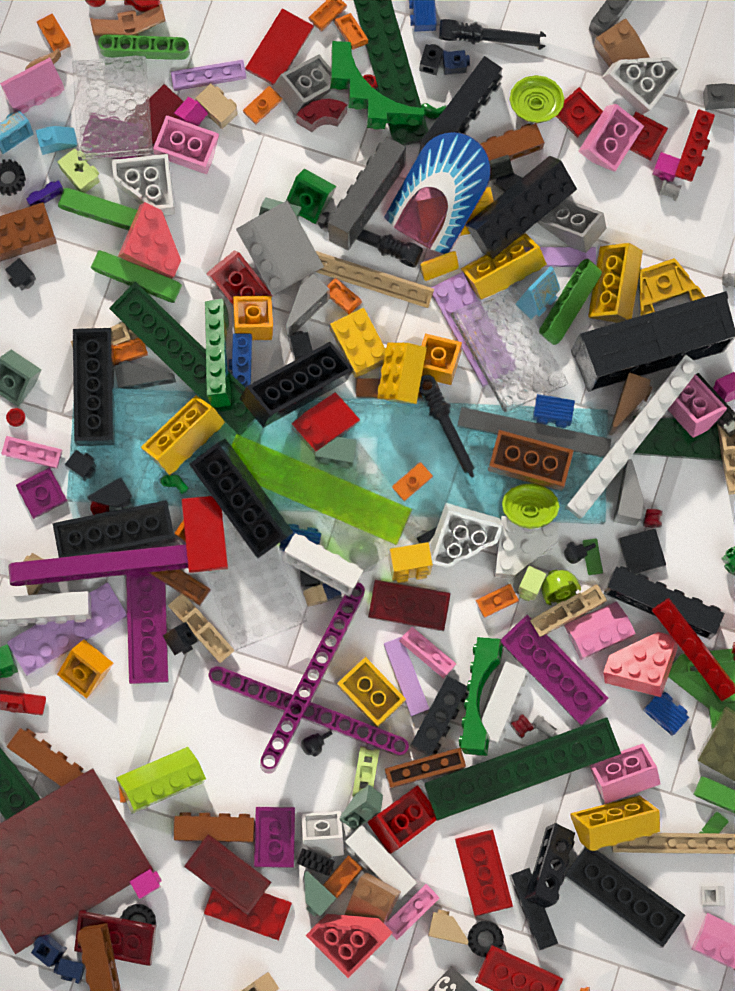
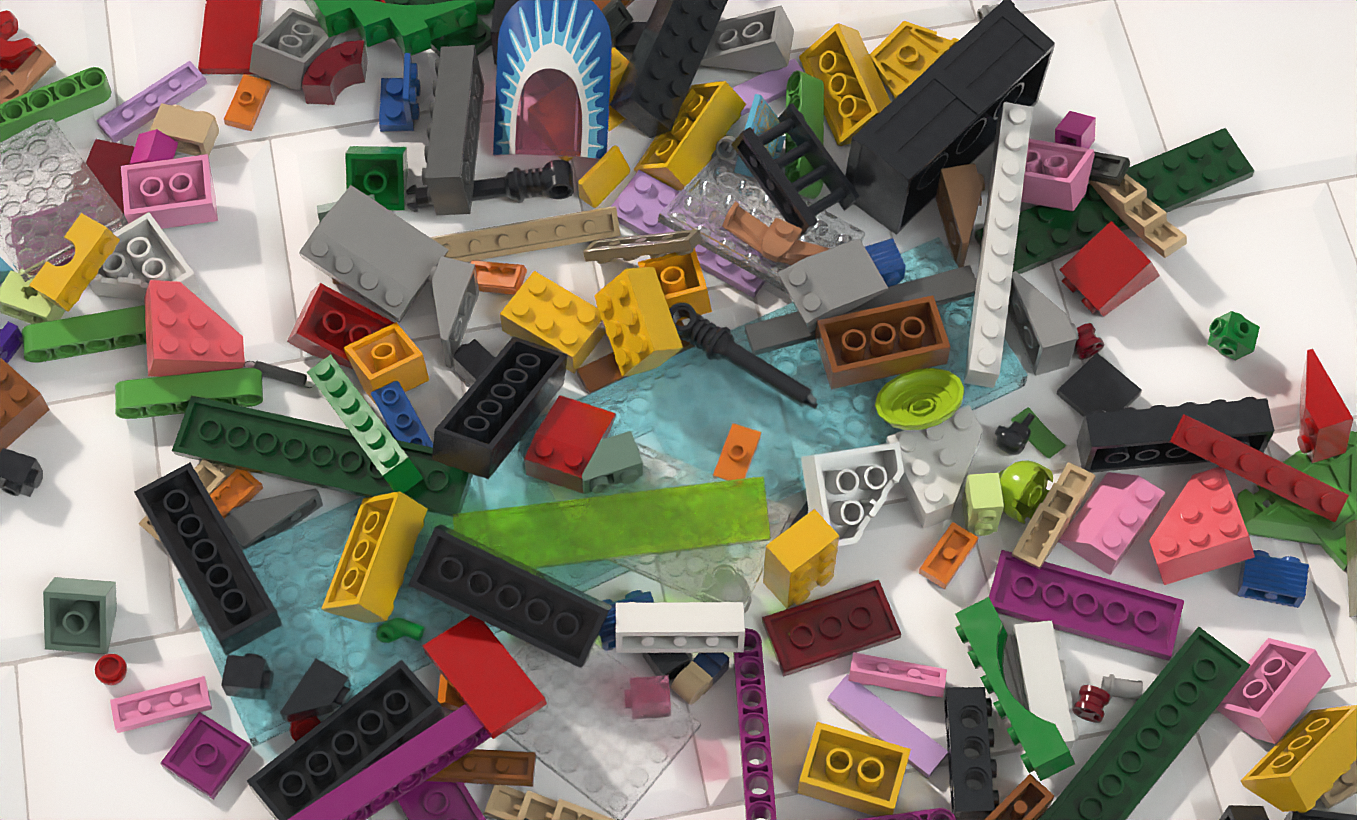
camera: 25 degrees left, 15 degrees down
none -> yellow arch [29,213,120,312]
none -> dark grey piece [244,360,315,388]
none -> blue bracket [379,53,421,132]
none -> dark tan plate [583,229,702,264]
none -> clear pink brick [624,675,671,719]
none -> light grey hinge [716,136,738,161]
none -> nougat plate [722,201,831,265]
none -> black fence [731,103,860,238]
none -> light grey slope [778,238,889,333]
none -> red slope [1059,221,1160,317]

